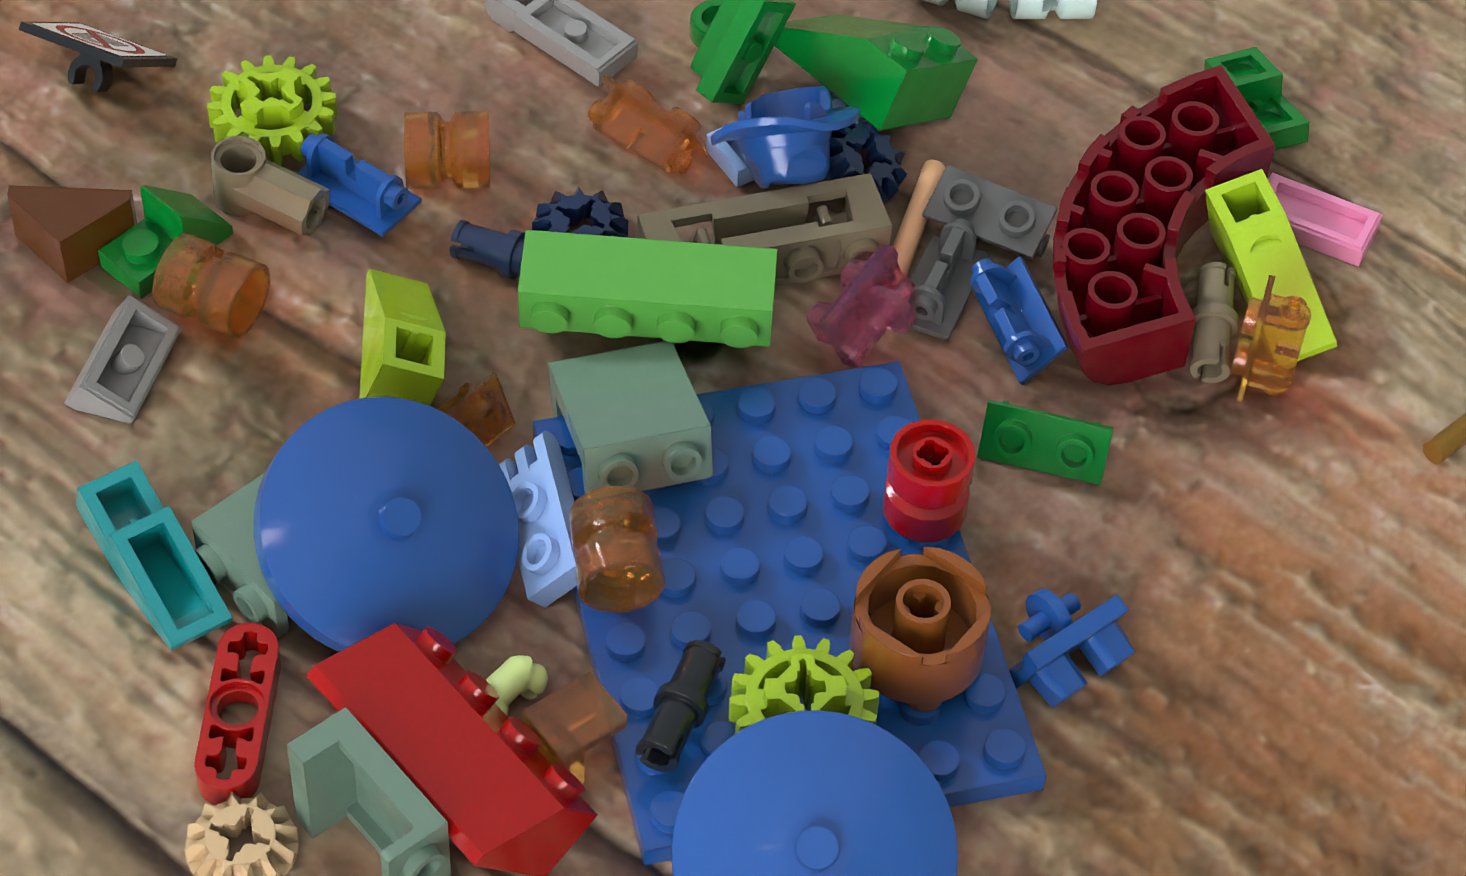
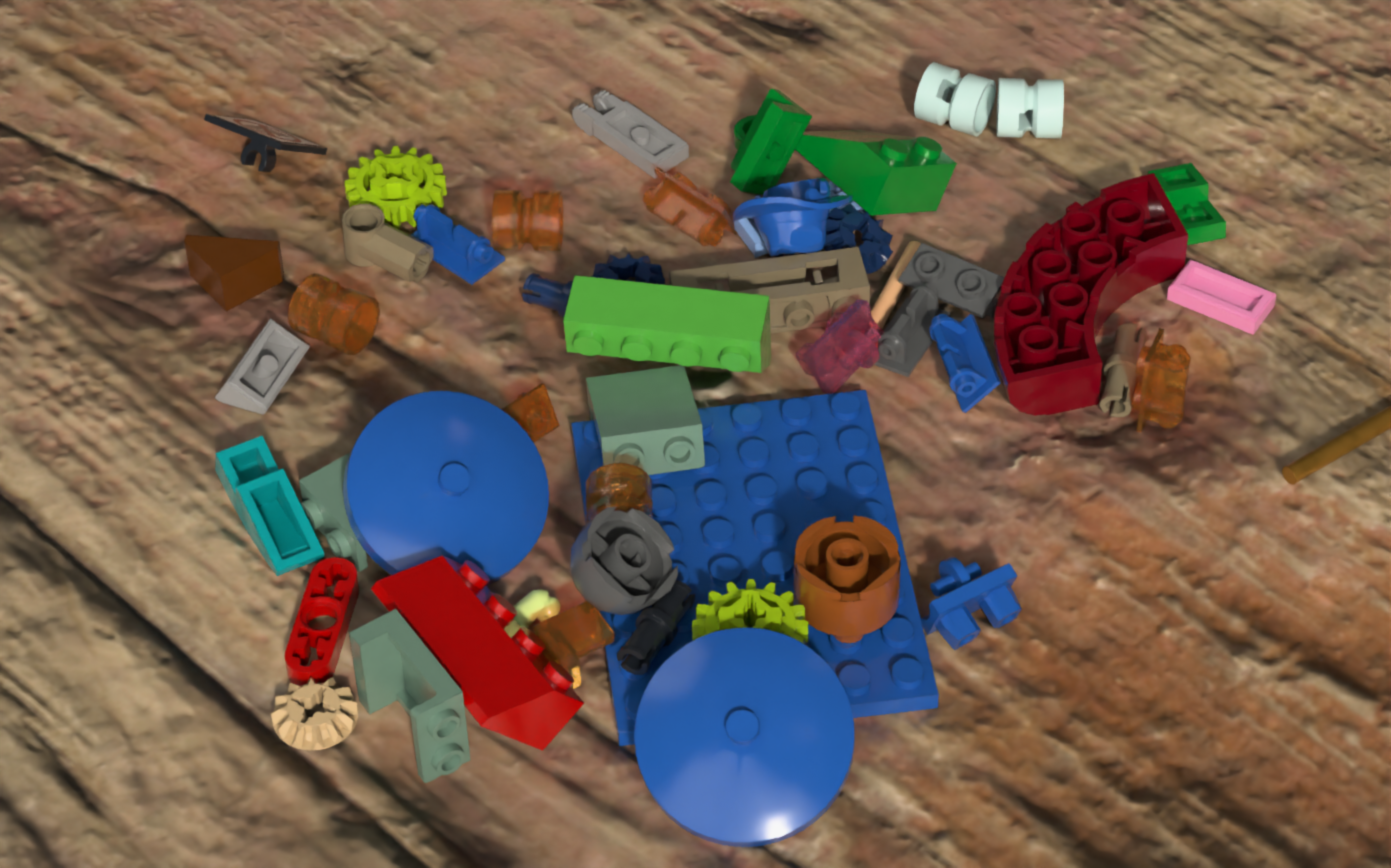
camera: 10 degrees right, 5 degrees down
green slope [98,185,233,299] -> none
lime slope [359,268,446,406] -> none
light blue hinge [499,431,593,608] -> none
red wheel [883,419,975,542] -> none
green hinge [977,400,1114,485] -> none
lime slope [1205,169,1337,368] -> none
none -> dark grey cylinder [570,506,678,615]

